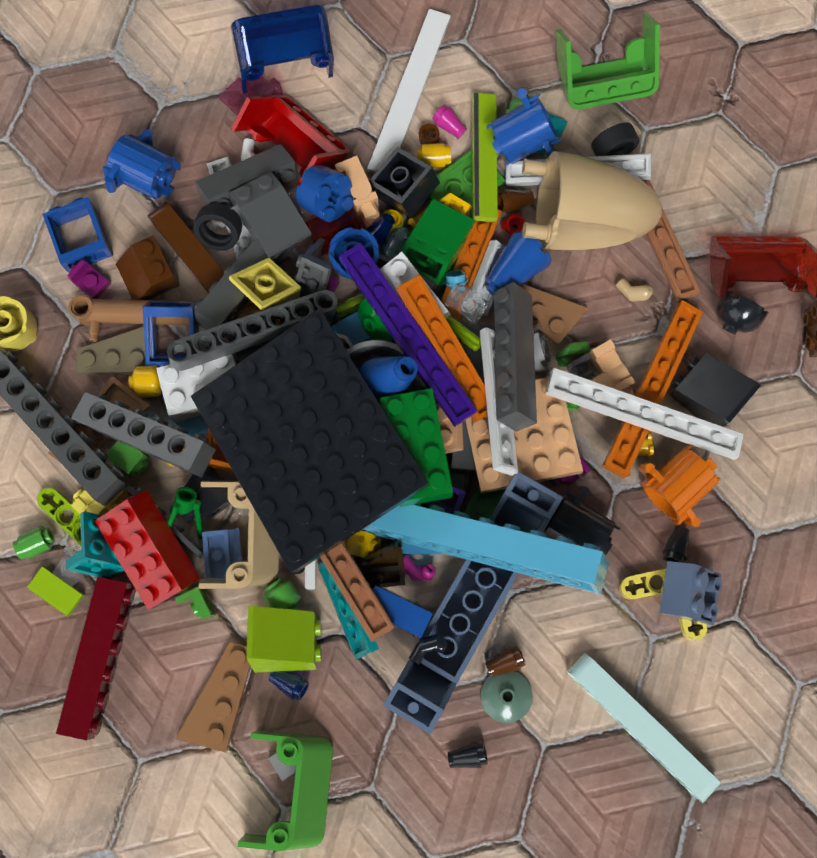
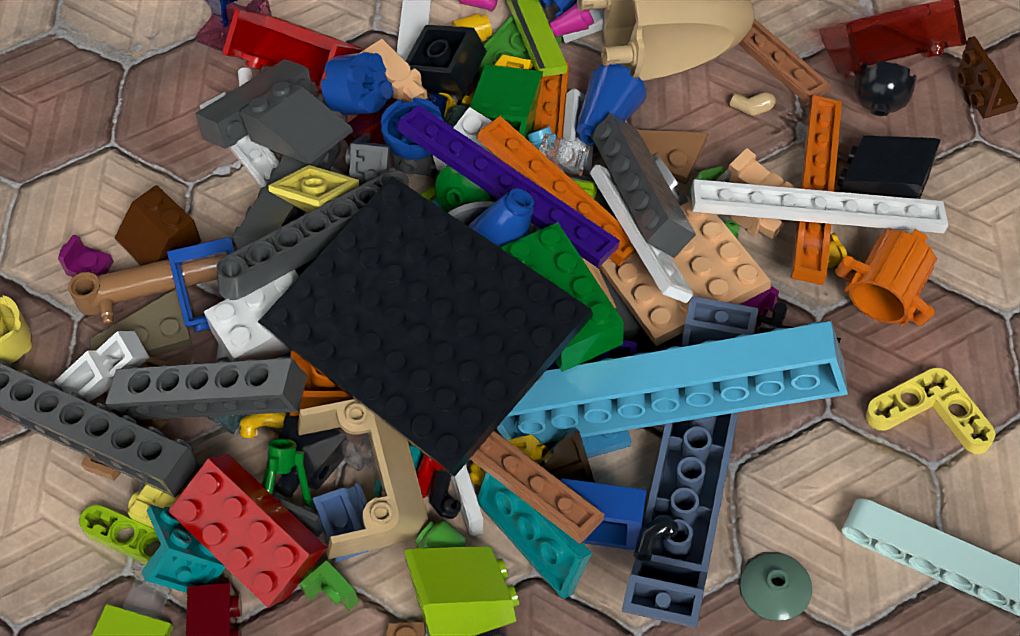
camera: 15 degrees left, 20 degrees down
bright green brick [13,526,55,559] -> none
blue window [43,197,113,273] -> none
blue container [102,129,181,199] -> none
bright green brick [106,441,150,478] -> none
yellow head [128,365,162,398] -> none
reddish brown beam [147,202,224,293] -> none
black tyre [193,203,243,251] -> none
dark pink arm [403,555,436,582] -> none
reddish brown bush [419,123,440,144] -> none
reddish brown cone [485,646,526,677] -> none
reddish brown cone [497,190,534,214] -> none
red plate [501,213,525,238] -> none
sand blue slope [659,561,722,625] -> none
black cone [662,525,690,563] -> none
none -> white slope [54,331,150,402]
none -> dark pink cone [549,3,594,38]

